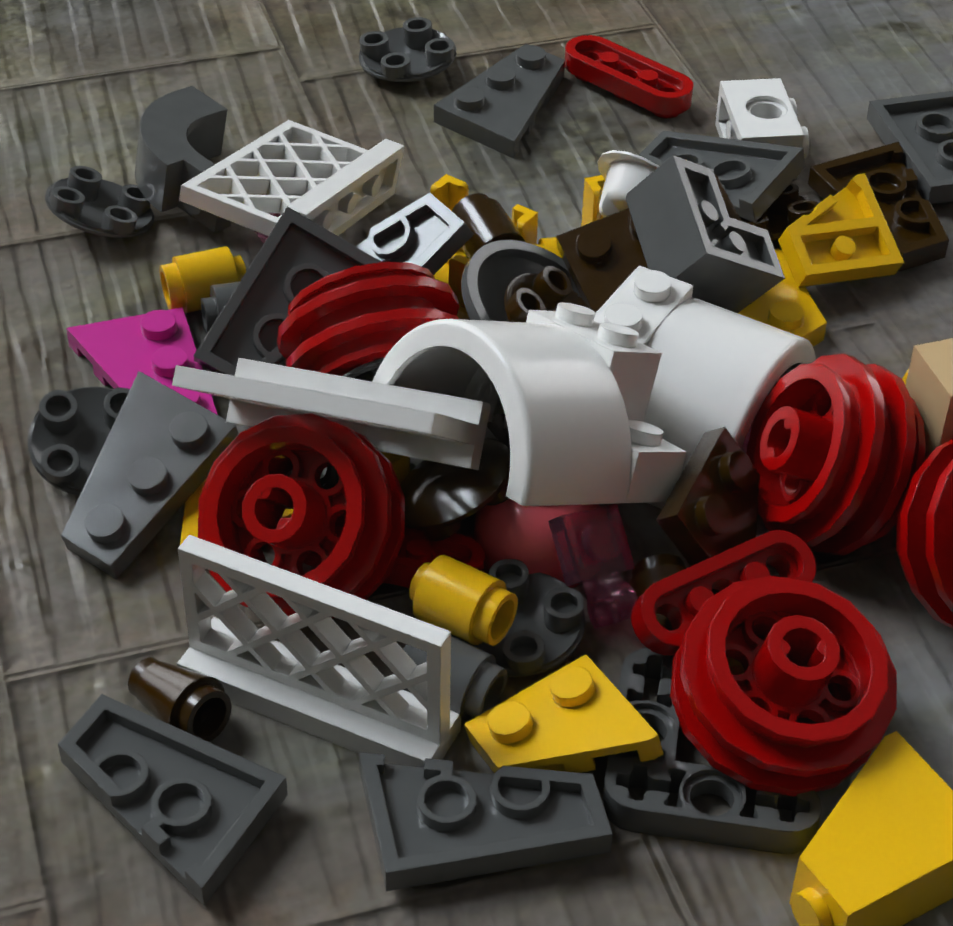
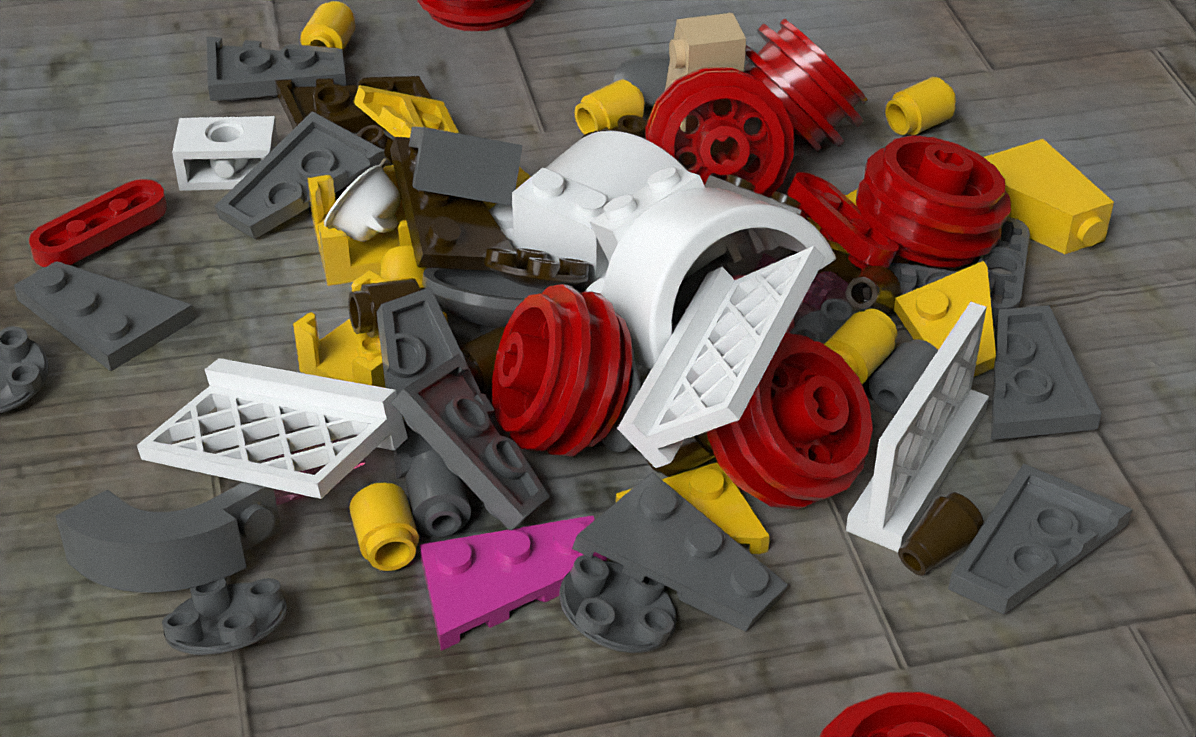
camera: 85 degrees left, 0 degrees up
none -> dark brown cone [846,266,901,315]

